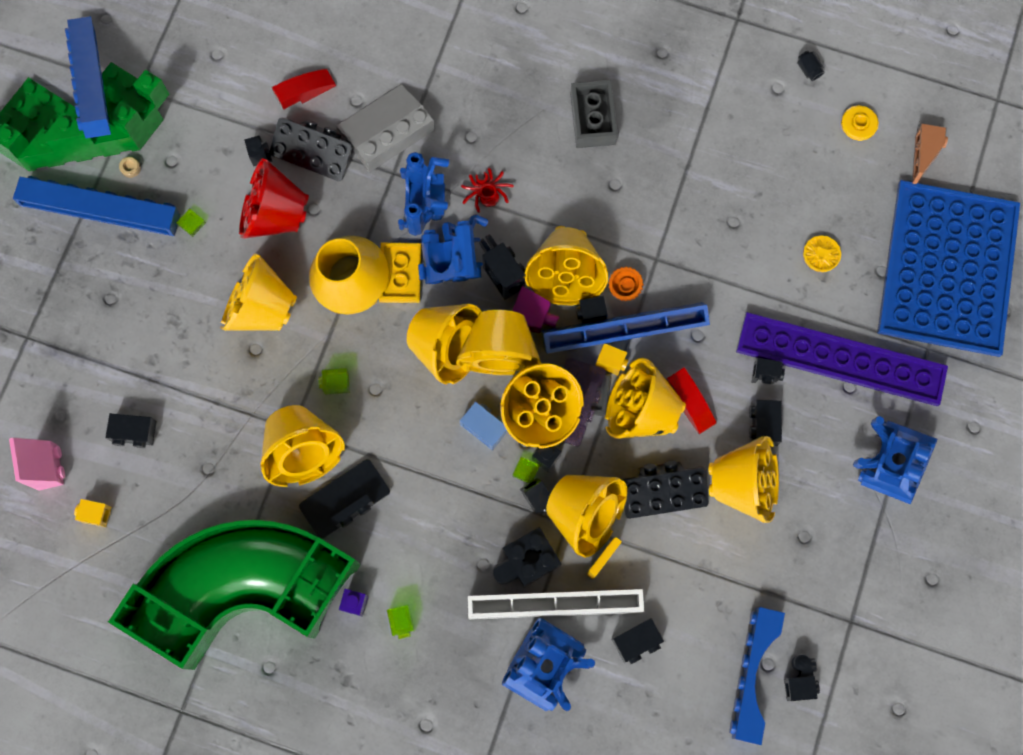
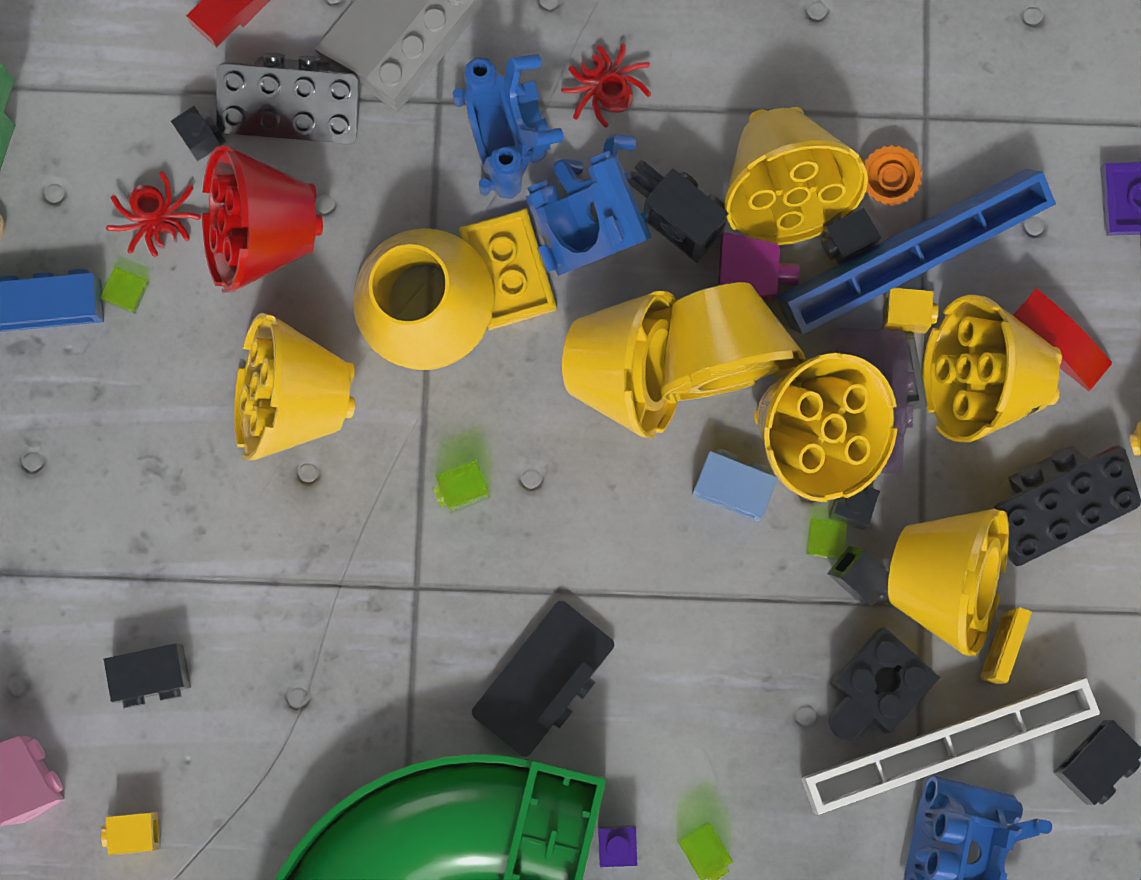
camera: 15 degrees left, 5 degrees up
yellow cone [261,405,345,487] -> none
none -> red animal [106,171,201,257]

